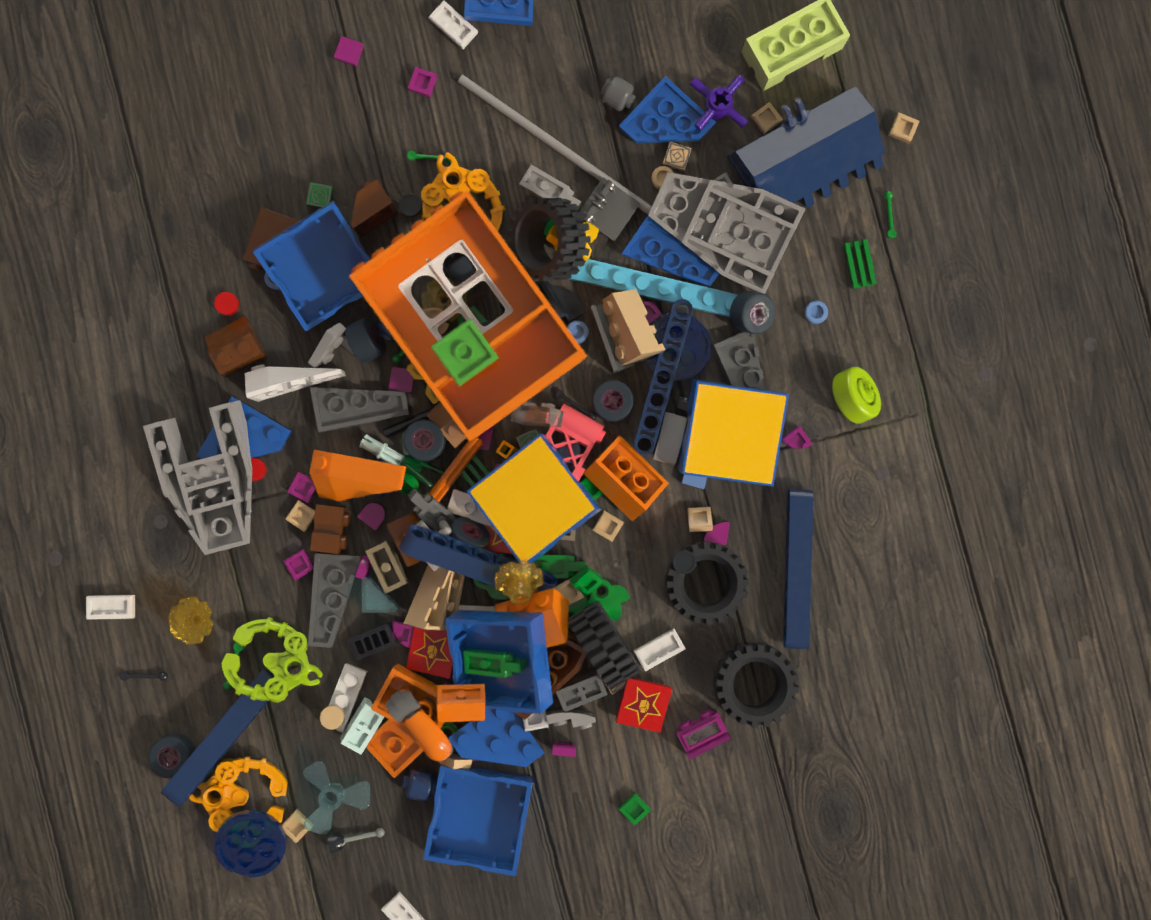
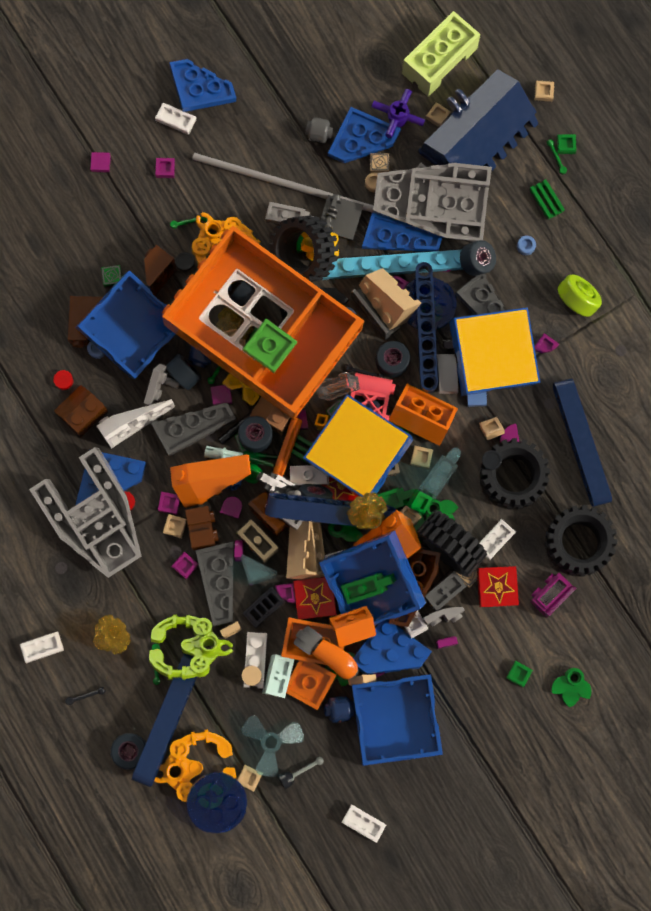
camera: 20 degrees left, 10 degrees down
none -> tan tile [220,622,241,639]
none -> clear light blue hinge [419,447,461,499]
none -> green plate [552,668,591,707]
none -> green tile [557,134,576,154]

